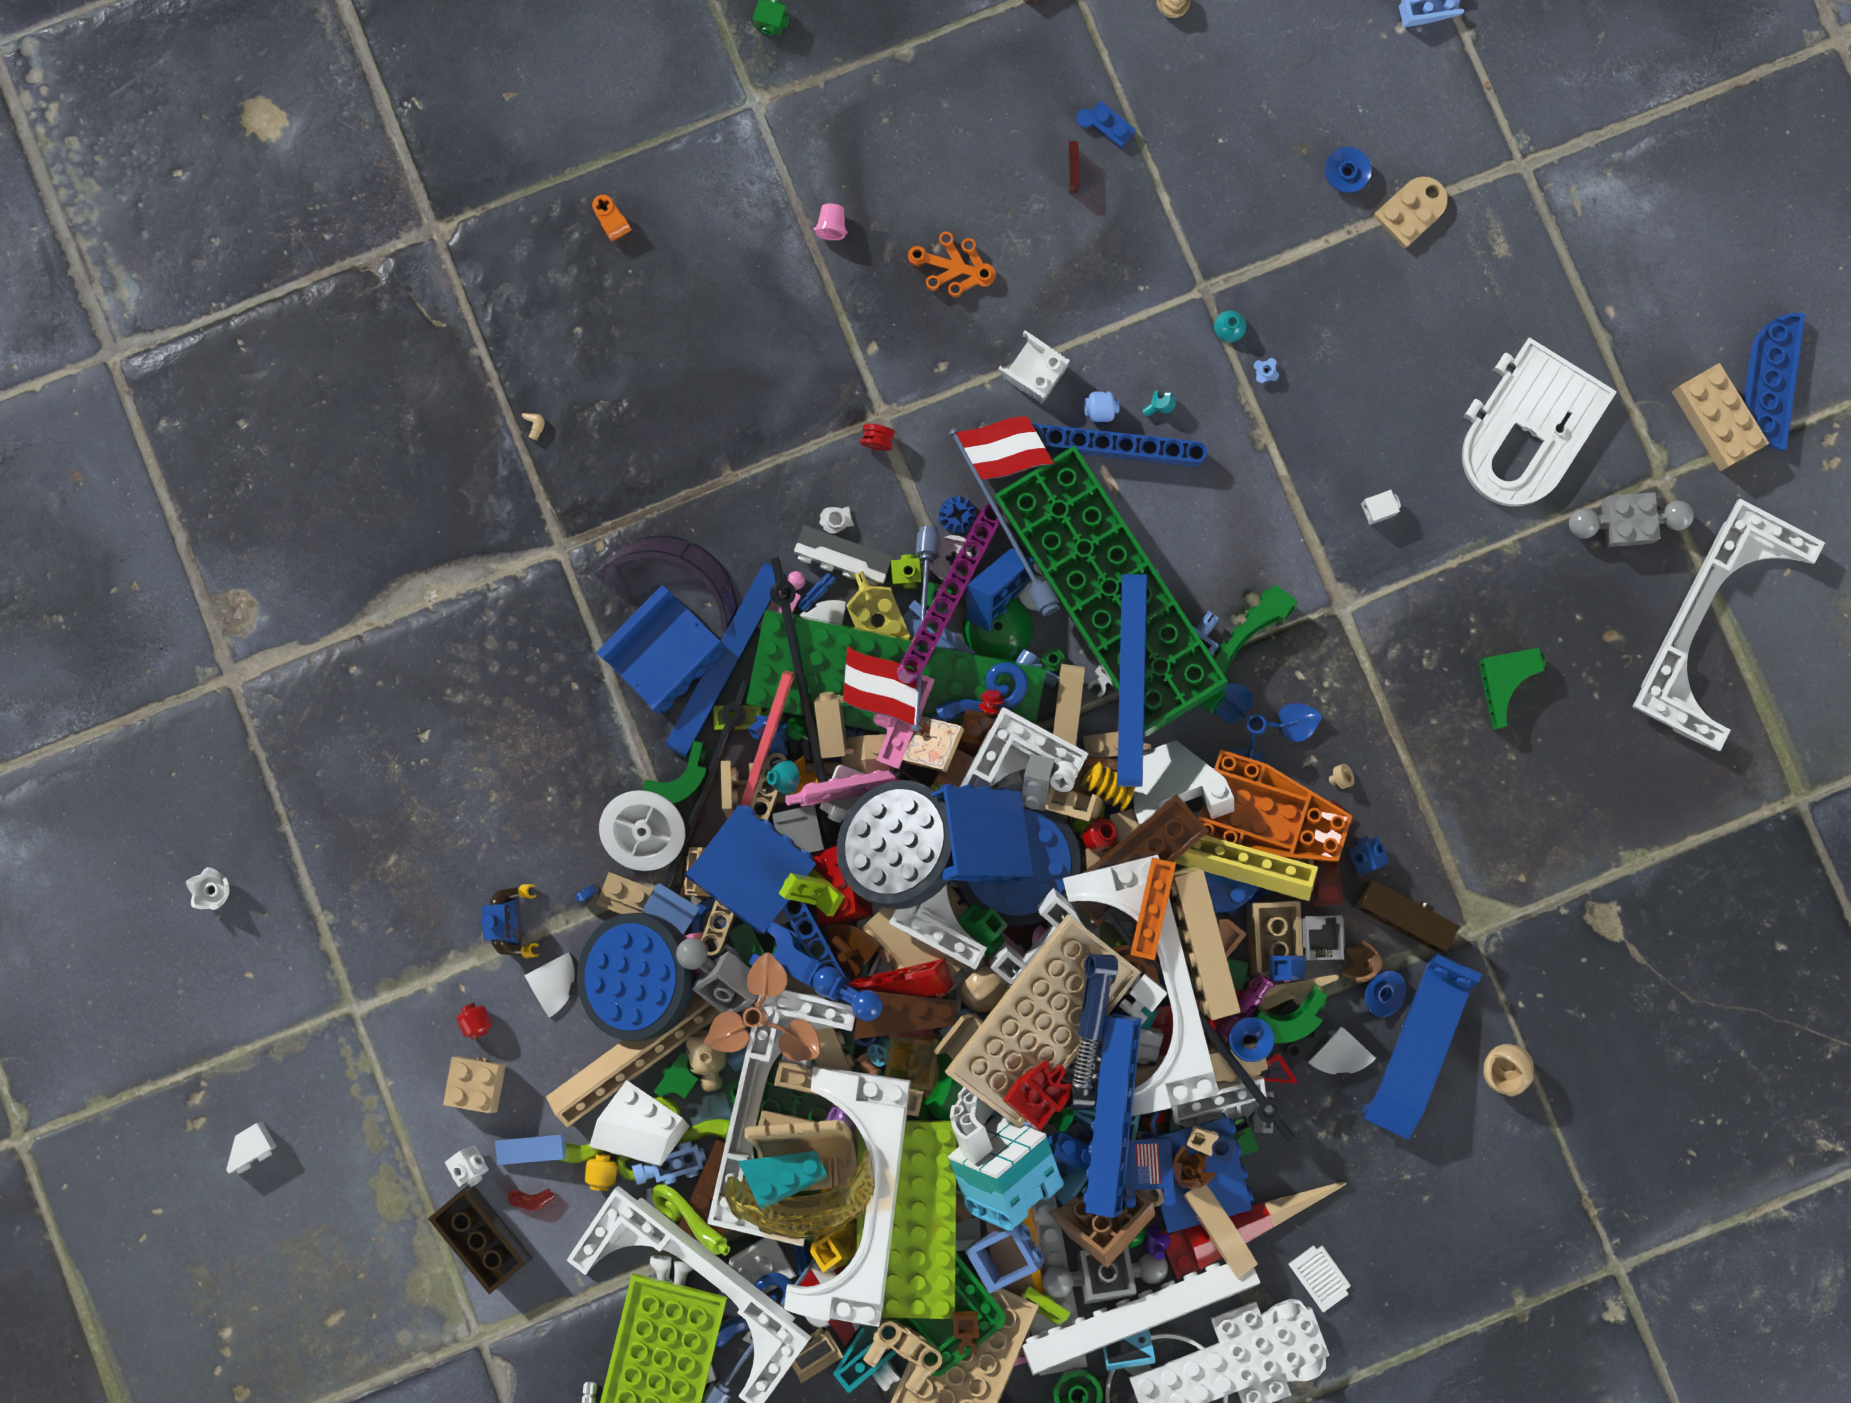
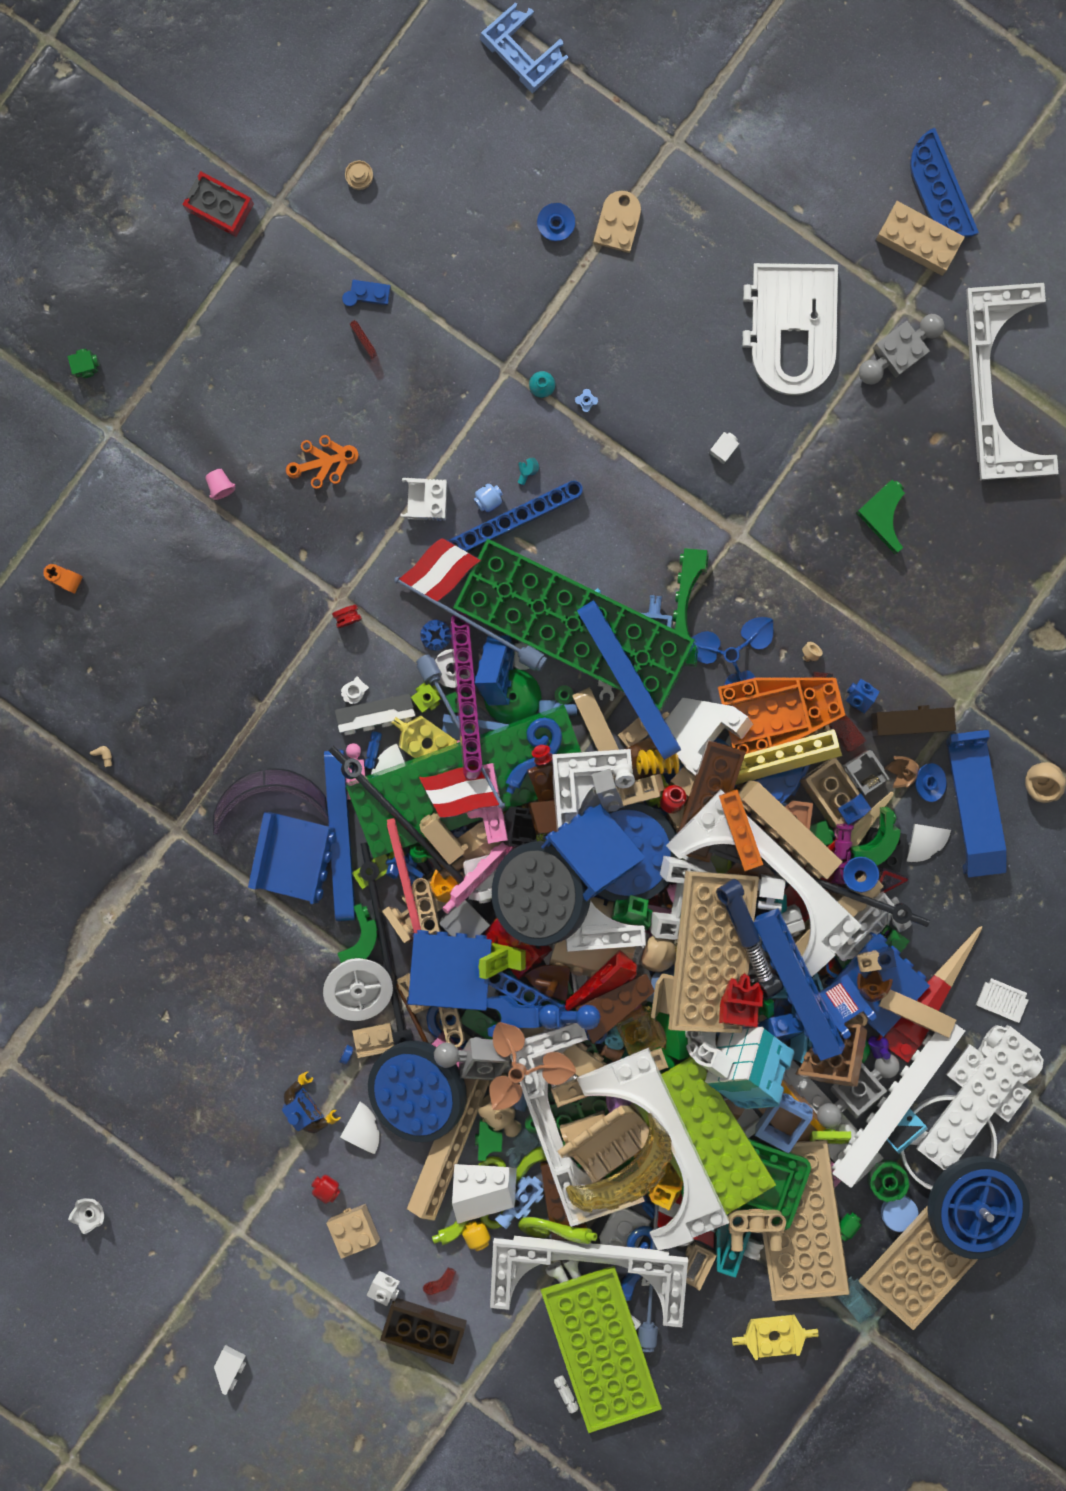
camera: 30 degrees left, 5 degrees up
medium blue tile [495,1134,567,1165] -> none
medium blue panel [642,883,700,935] -> none
teal wedge [738,1151,828,1210] -> none
teal brick [767,761,800,794] -> none
tan tile [902,716,964,773] -> none
reddish brown plate [953,1311,980,1355] -> none

